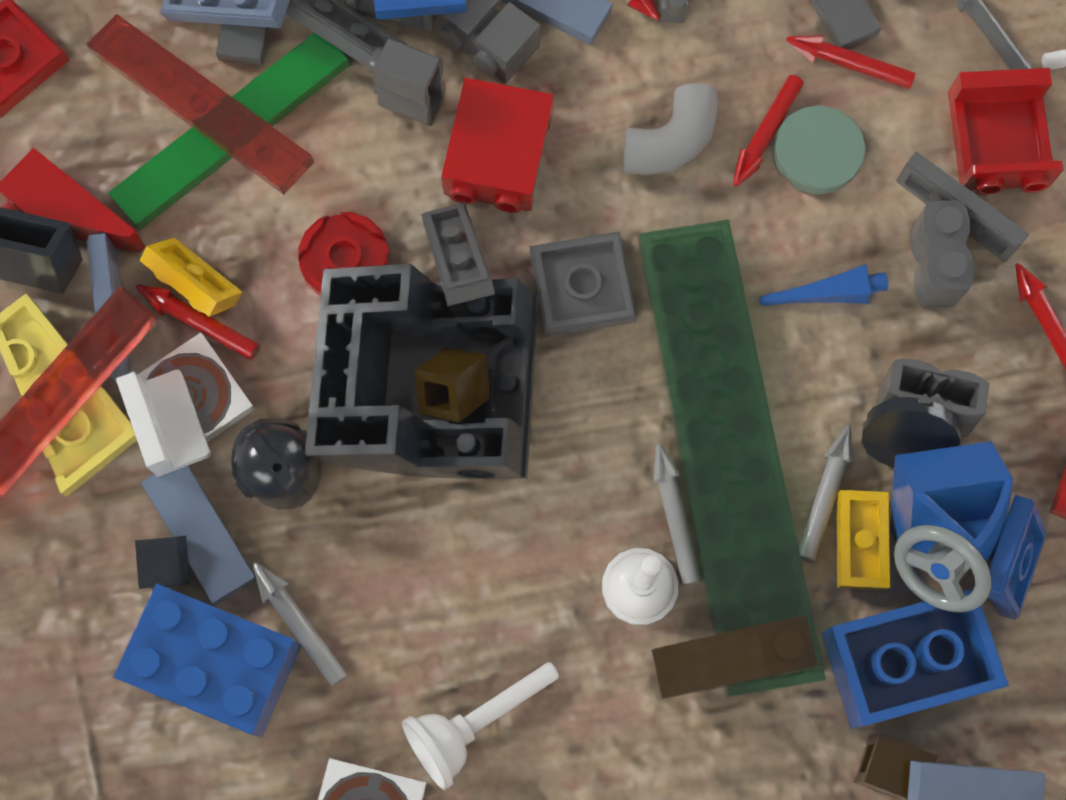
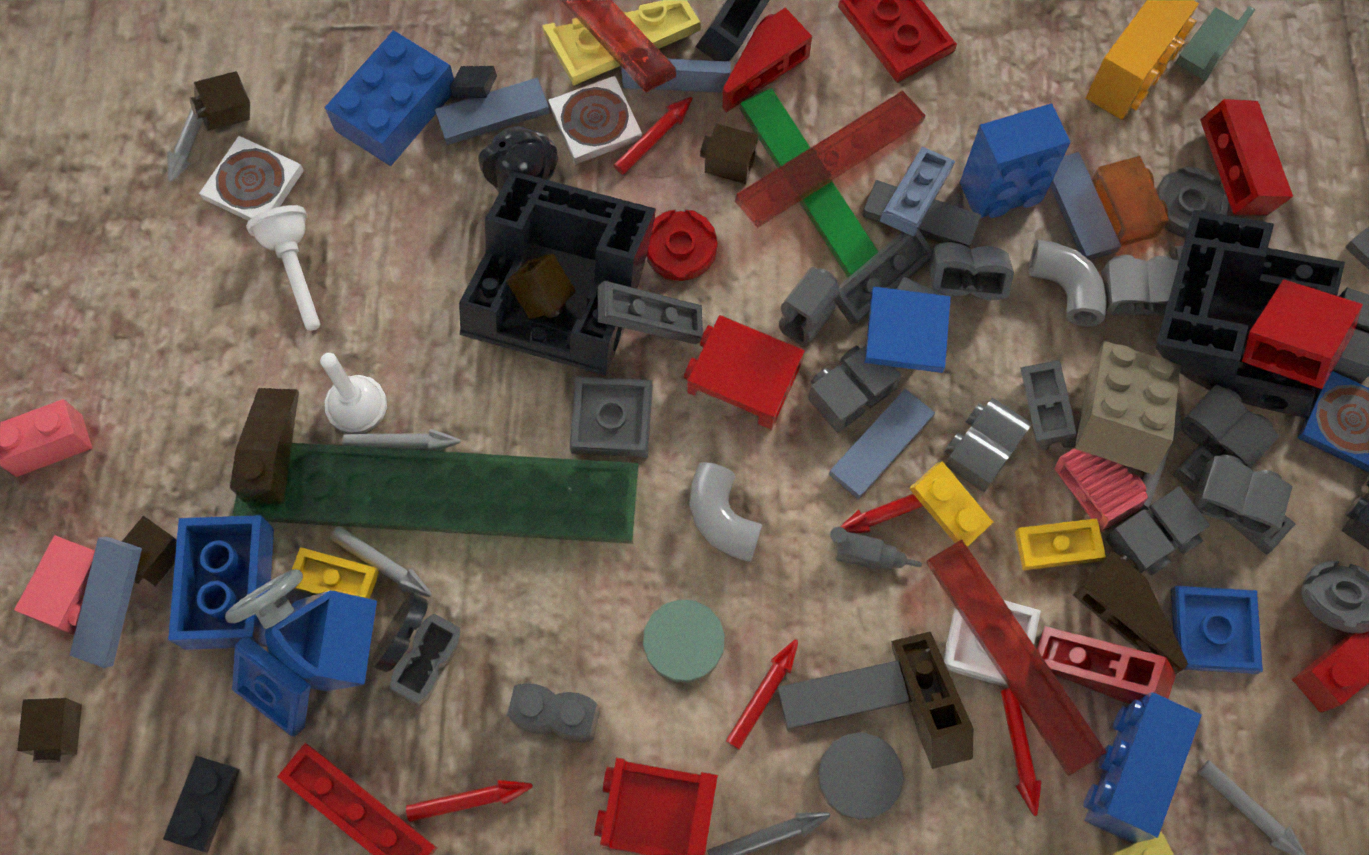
camera: 105 degrees right, 5 degrees down
white panel [116,370,211,477] -> none
yellow plate [140,237,243,317] -> none
light grey piece [253,563,348,687] -> none
red piece [733,75,804,187] -> none
blue piece [759,264,888,306] -> none
dark grey tile [896,151,1030,262] -> none
none -> dark brown brick [700,123,758,184]

